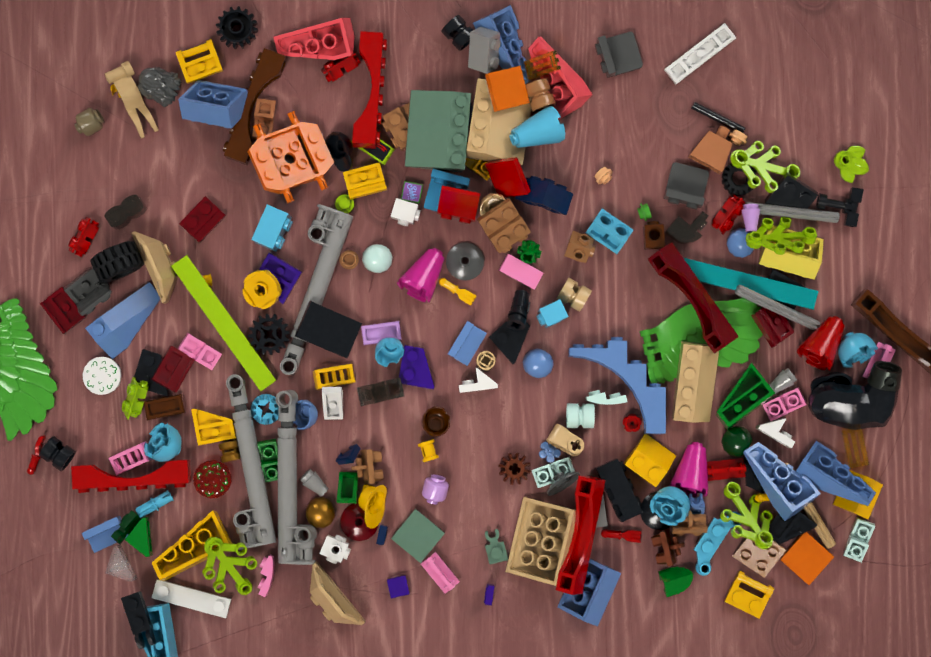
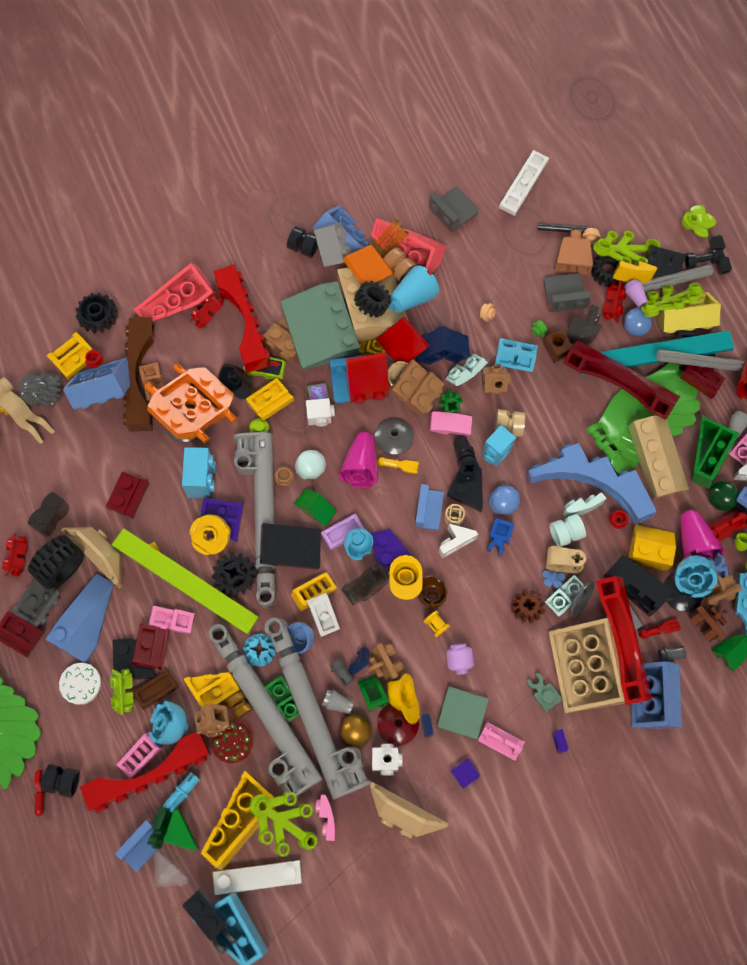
camera: 20 degrees left, 15 degrees down
none -> red plate [85,350,104,368]
none -> medium nougat brick [195,704,229,737]
none -> green slope [294,489,337,527]
none -> dark grey pin [330,659,354,686]
none -> black tyre [354,281,392,318]
none -> yellow piece [390,555,423,600]
none -> light aqua slope [446,353,487,386]
none -> blue plate [487,518,515,556]
none -> yellow slope [613,261,657,283]
none -> dark grey pin [658,645,687,662]

